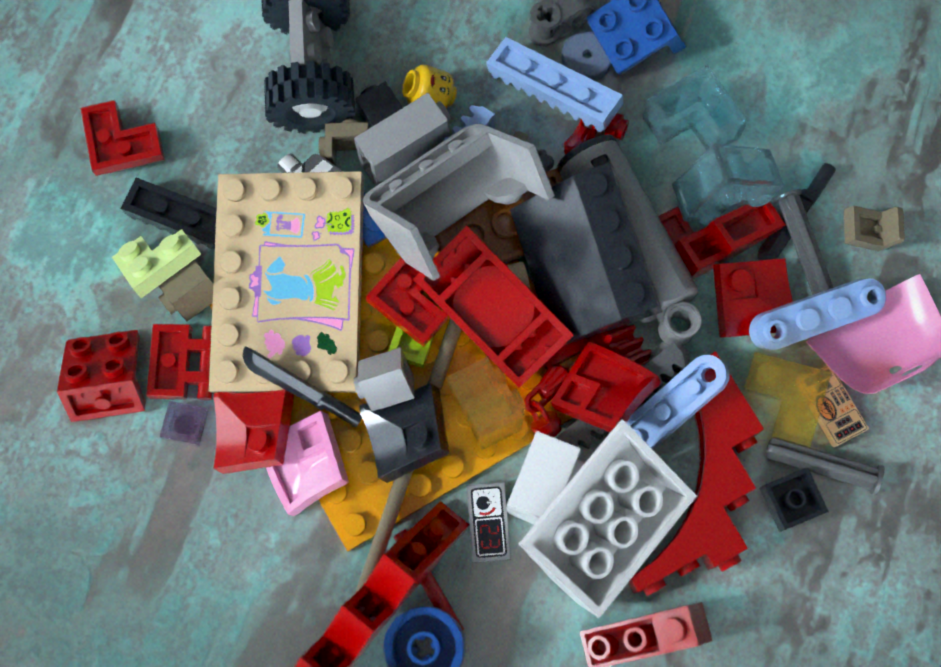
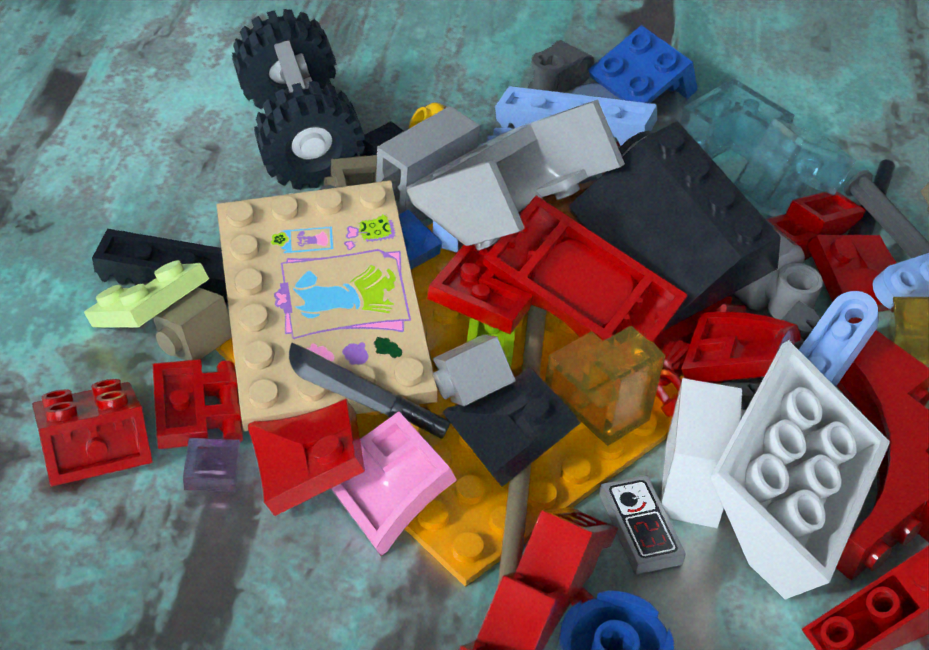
camera: 20 degrees left, 30 degrees down
red plate [80,100,165,176] -> none

